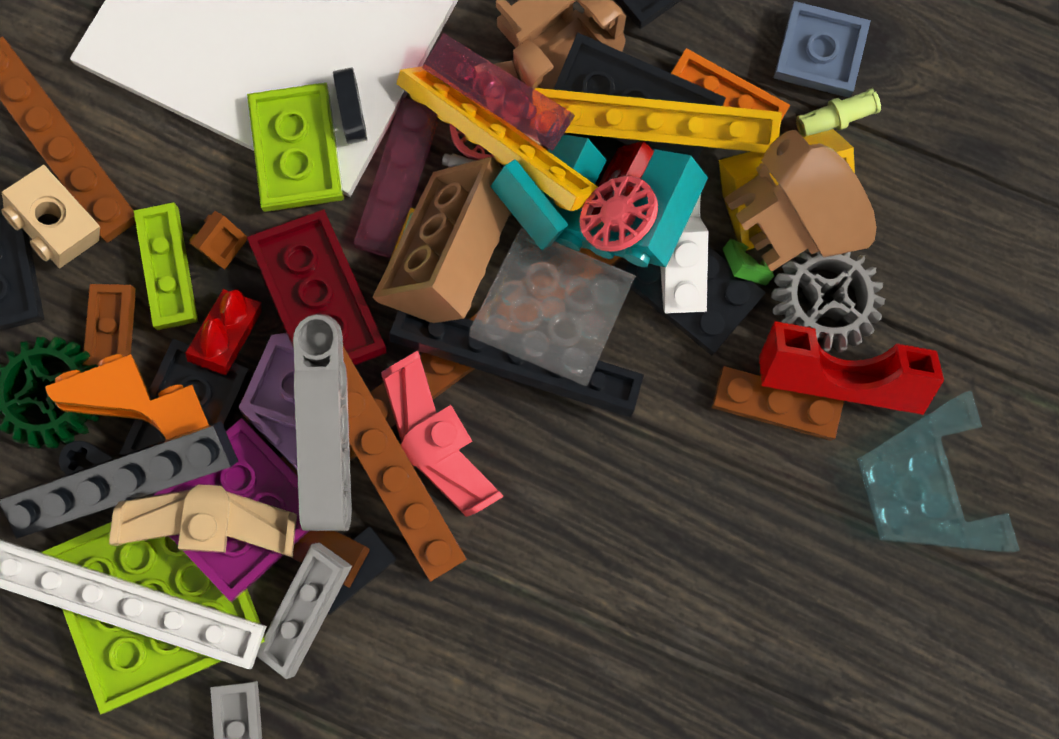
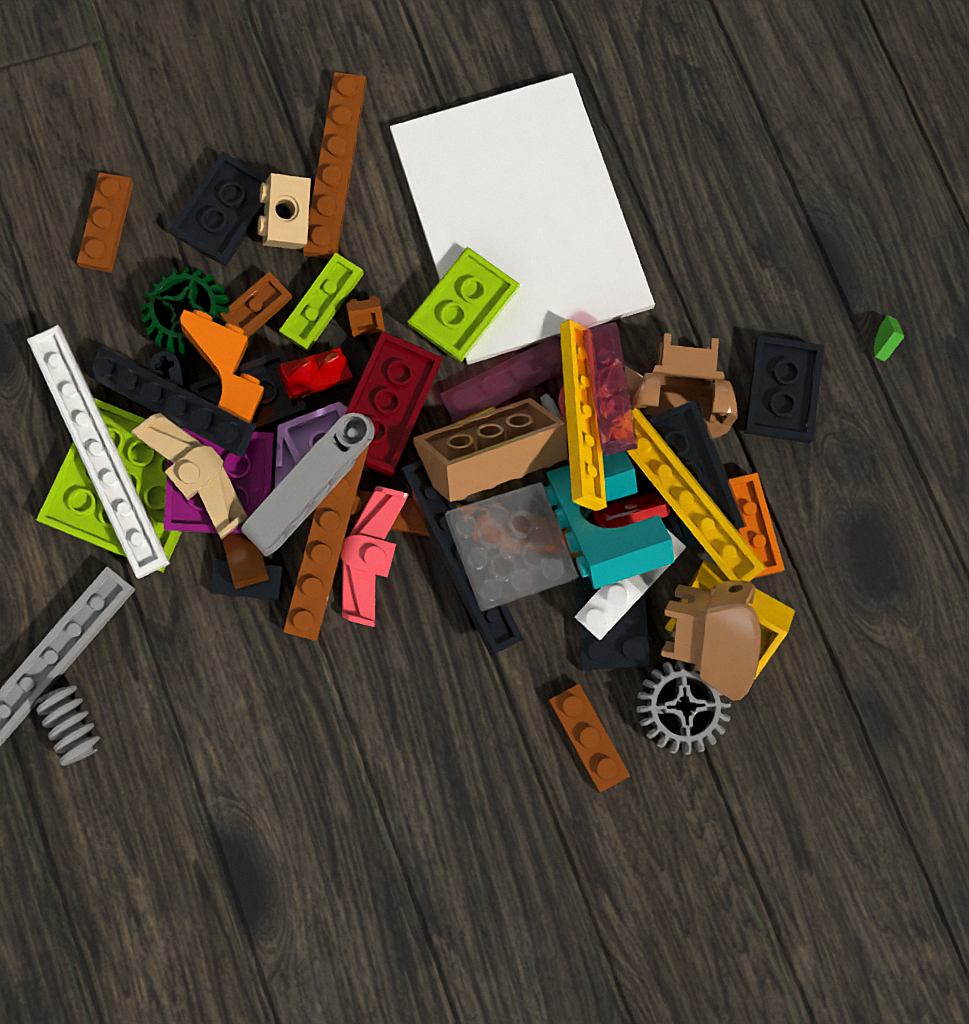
camera: 45 degrees right, 0 degrees up
light grey tile [257,543,352,679] -> none
black beam [333,67,368,144] -> none
teal tile [490,159,568,251] -> none
coral wheel [580,176,658,252] -> none
bright green tile [723,239,774,285] -> none
red arch [759,321,944,415] -> none
sand blue plate [773,1,871,98] -> none
yellowish green pin [796,88,881,137] -> none
clear light blue wing [858,391,1020,553] -> none

